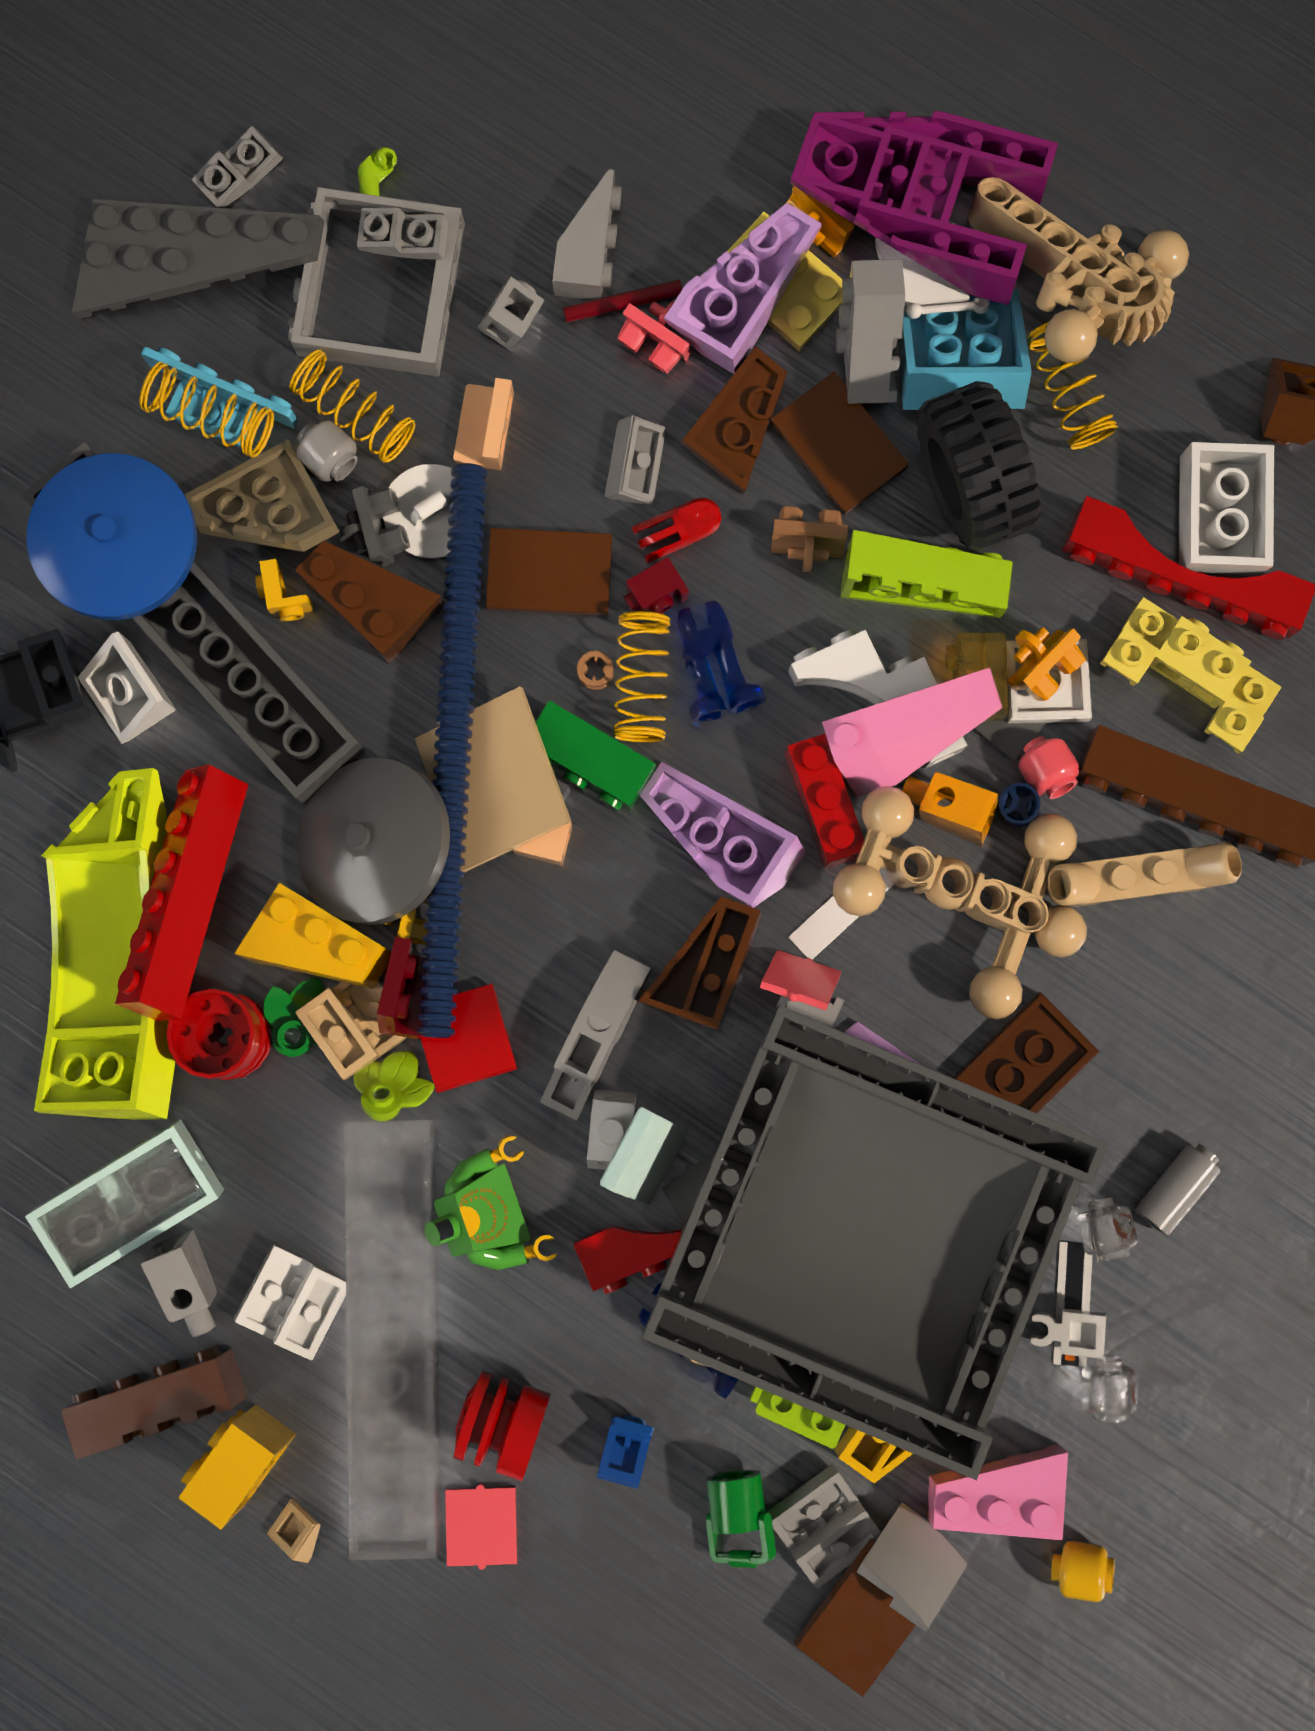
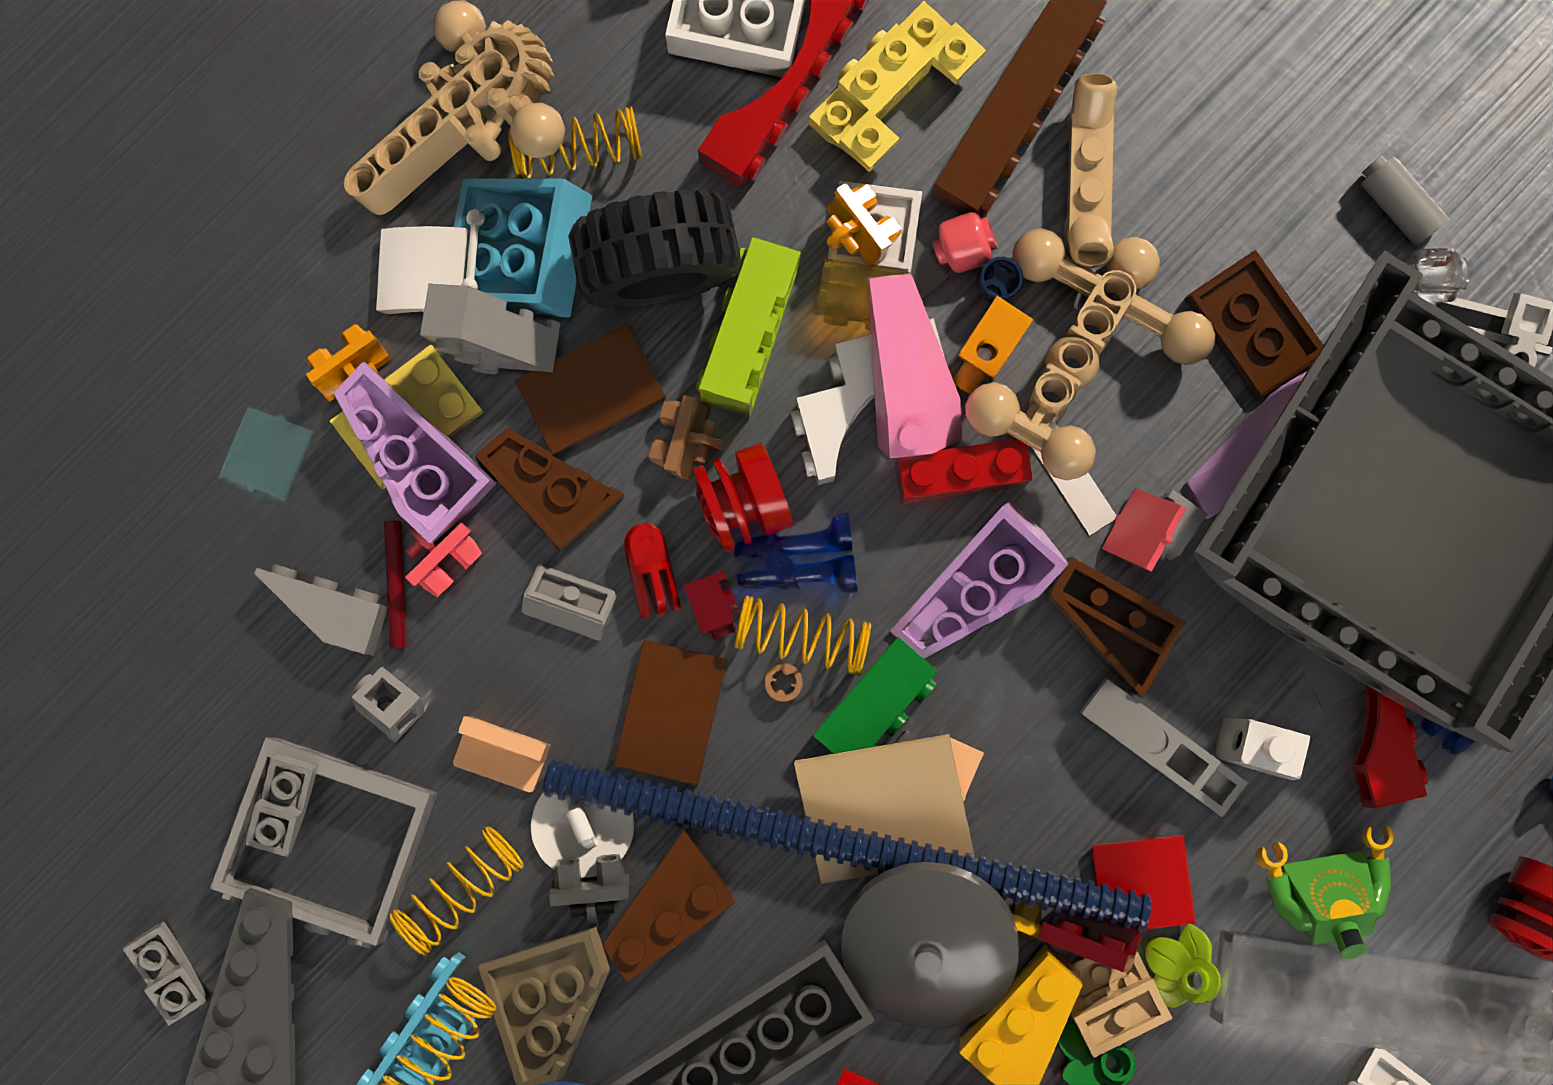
camera: 80 degrees left, 0 degrees up
yellow bracket [255,559,314,621] -> none
light grey head [296,420,358,482] -> none
lime arm [358,147,397,196] -> none
light aqua tile [600,1107,689,1205] -> none
magenta wedge [790,111,1059,305] -> none
none -> clear light blue piece [219,407,314,500]
none -> red wheel [693,442,794,553]

